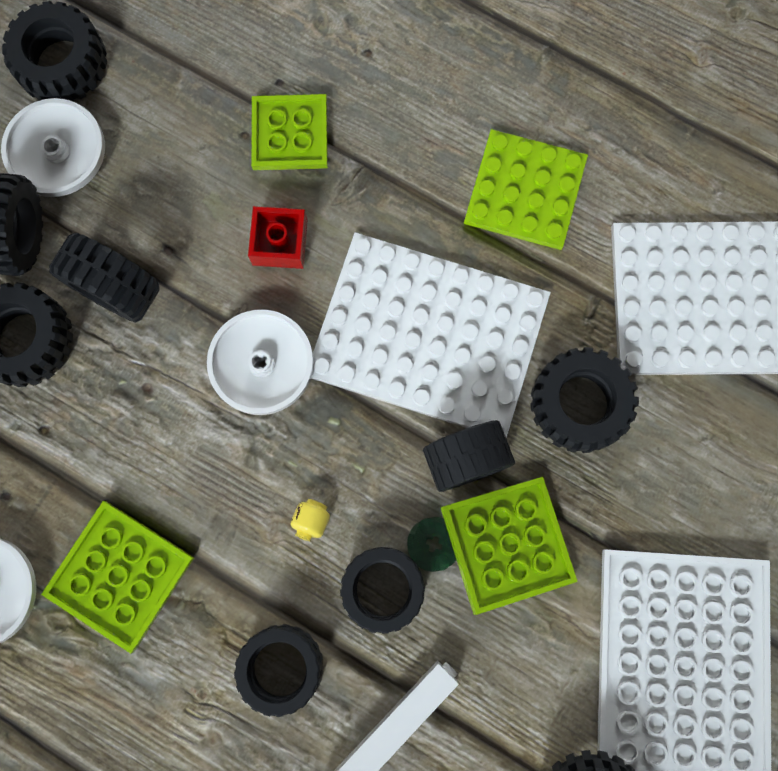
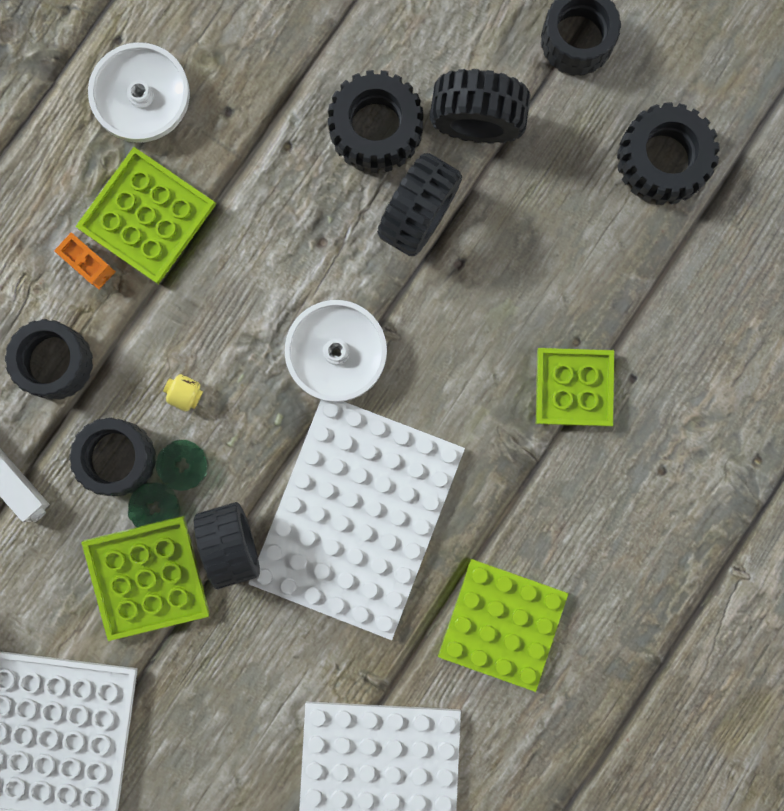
camera: 90 degrees right, 5 degrees up
white dish [1,98,105,197] -> none
red brick [248,206,308,269] -> none
black tyre [530,347,639,453] -> none
none -> orange hinge [54,232,116,290]
none -> clear green plate [156,440,209,491]

